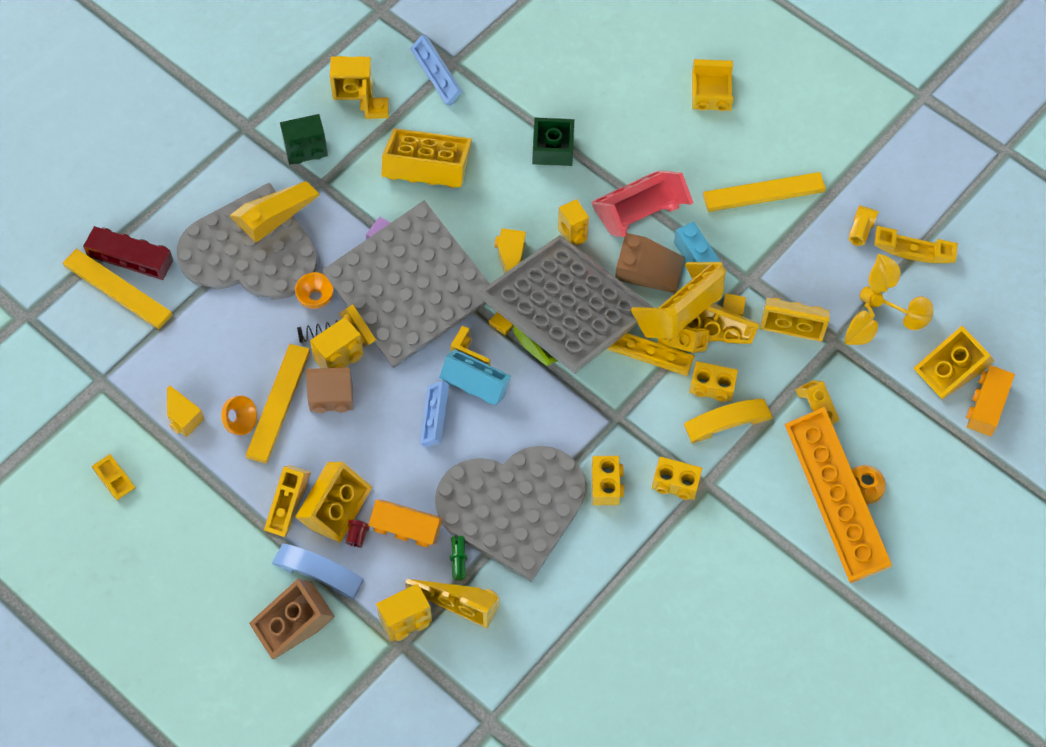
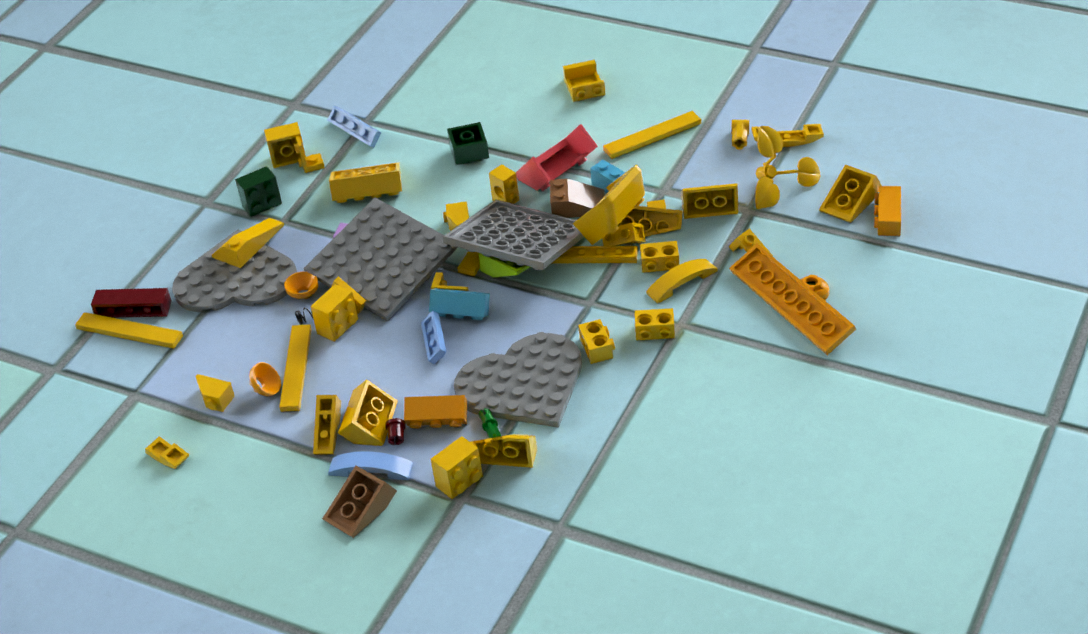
camera: 10 degrees left, 20 degrees down
medium nougat slope [306,367,353,413] -> none

